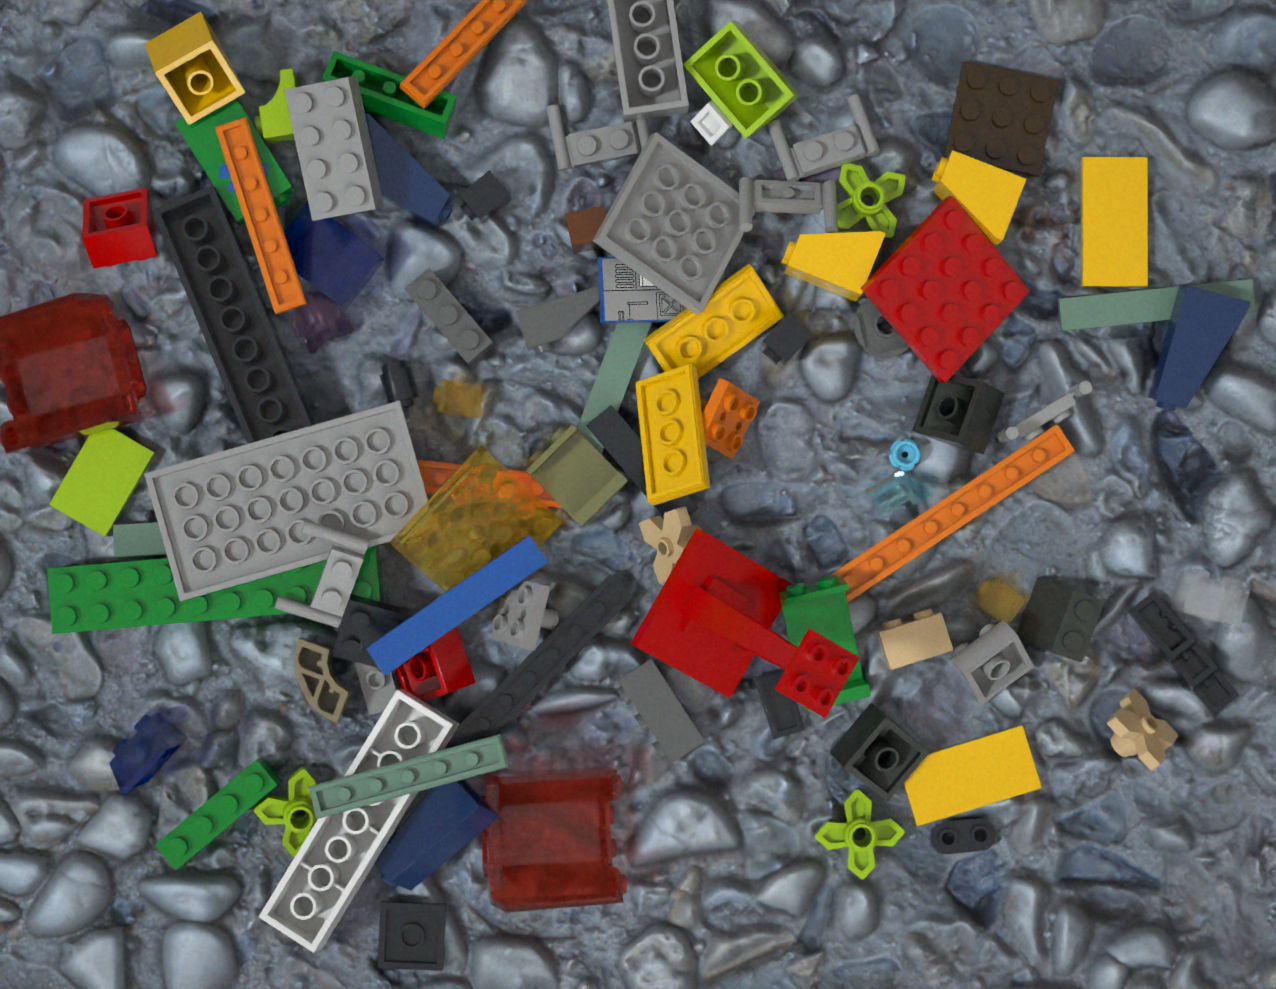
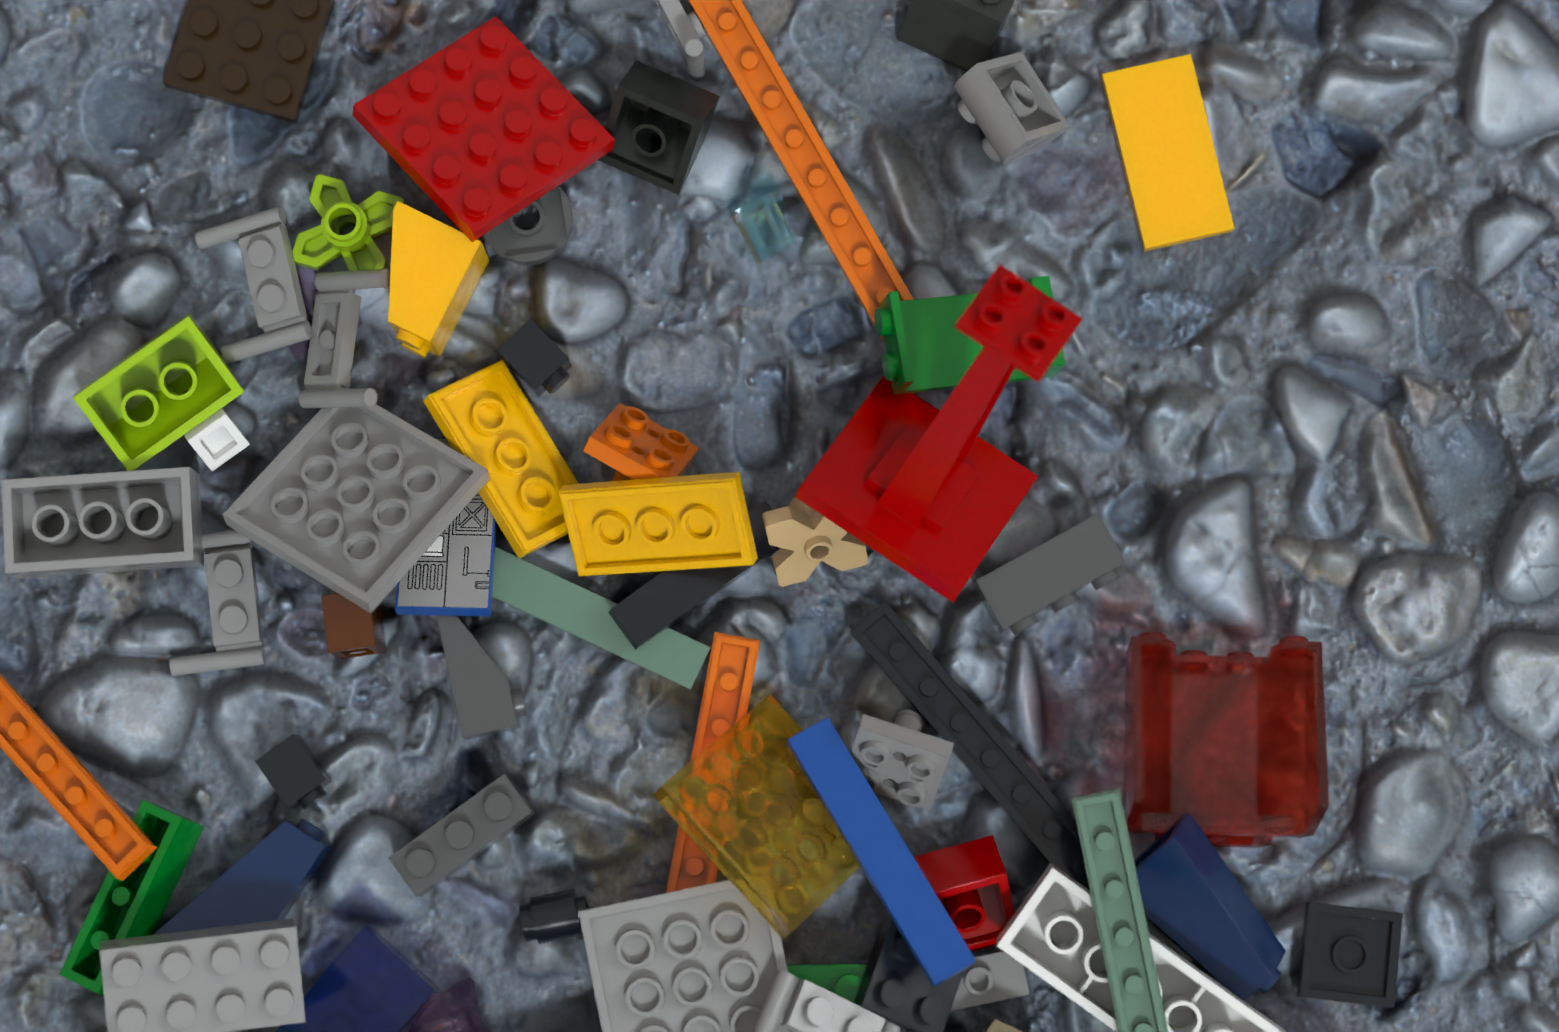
camera: 85 degrees left, 5 degrees down
clear yellow bracket [433,379,482,418] -> none
olive panel [526,424,628,527] -> none
black tile [753,668,805,740] -> none
lime plant [814,788,905,880] -> none
pearl dark grey slope [829,703,930,802] -> none
tan brick [876,608,953,670] -> none
medium azure plate [889,439,921,471] -> none
black plate [929,817,996,854] -> none
yellow slope [931,150,1026,247] -> none
clear yellow bracket [974,577,1027,625] -> none

